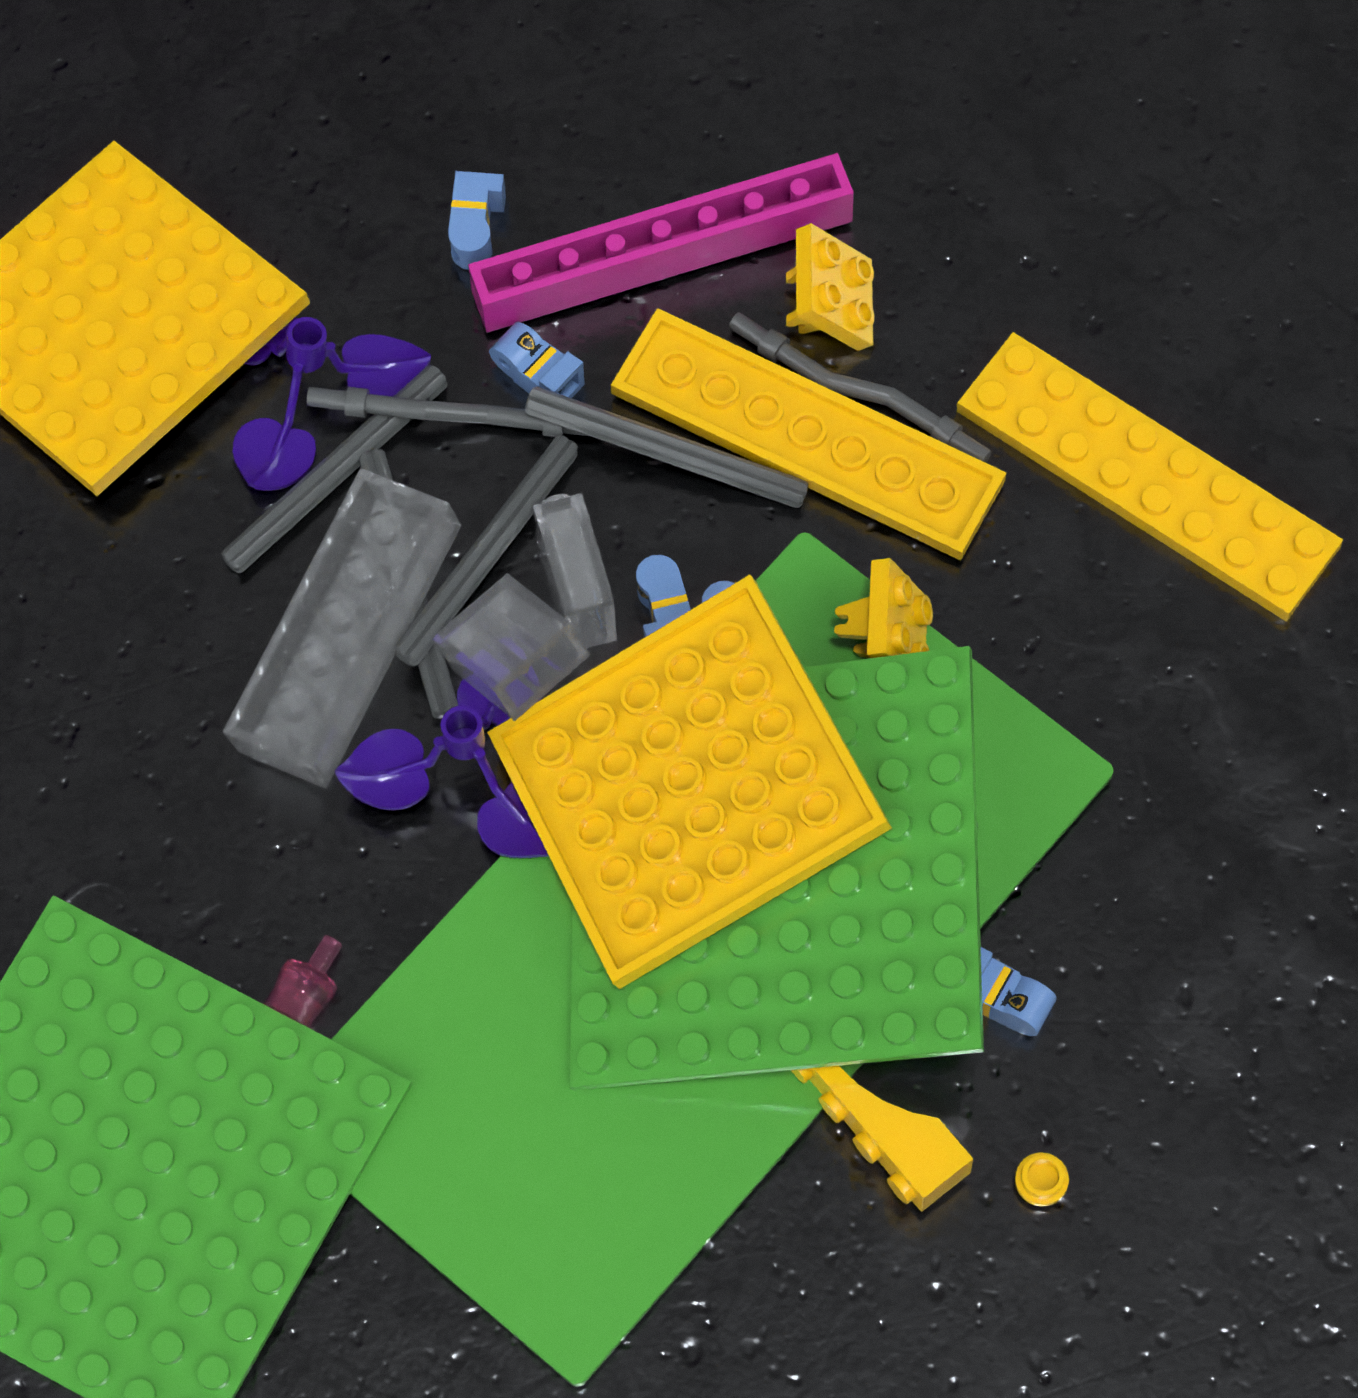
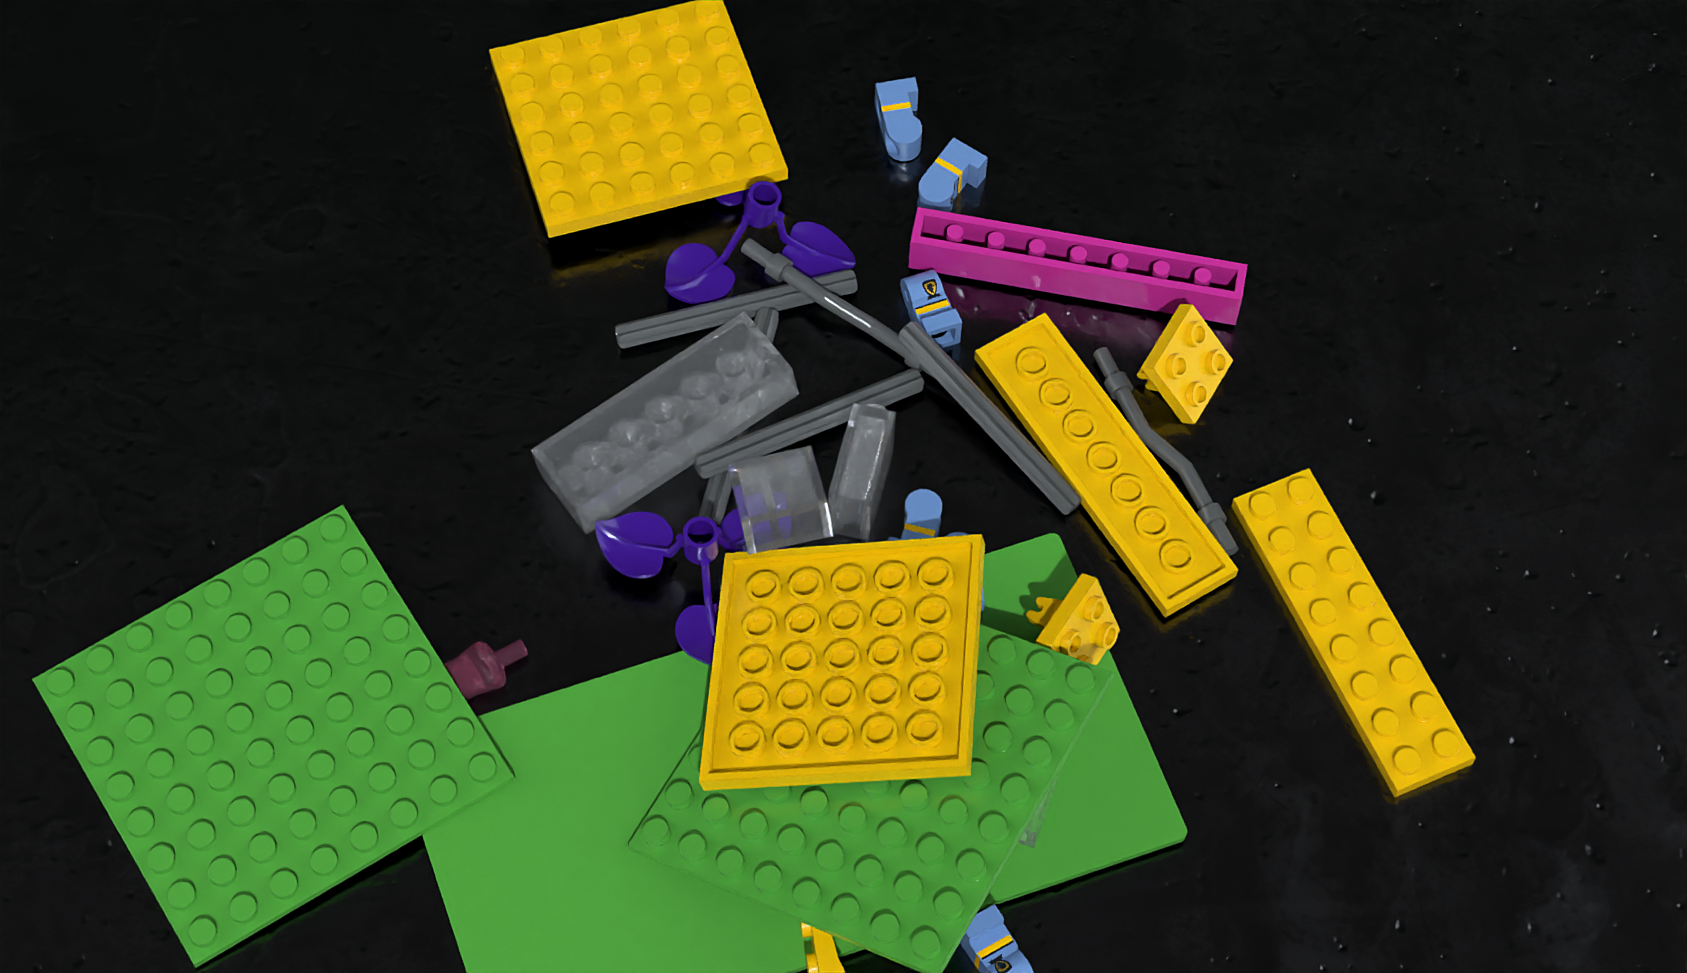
camera: 25 degrees right, 5 degrees down
none -> medium blue leg [875,77,922,161]

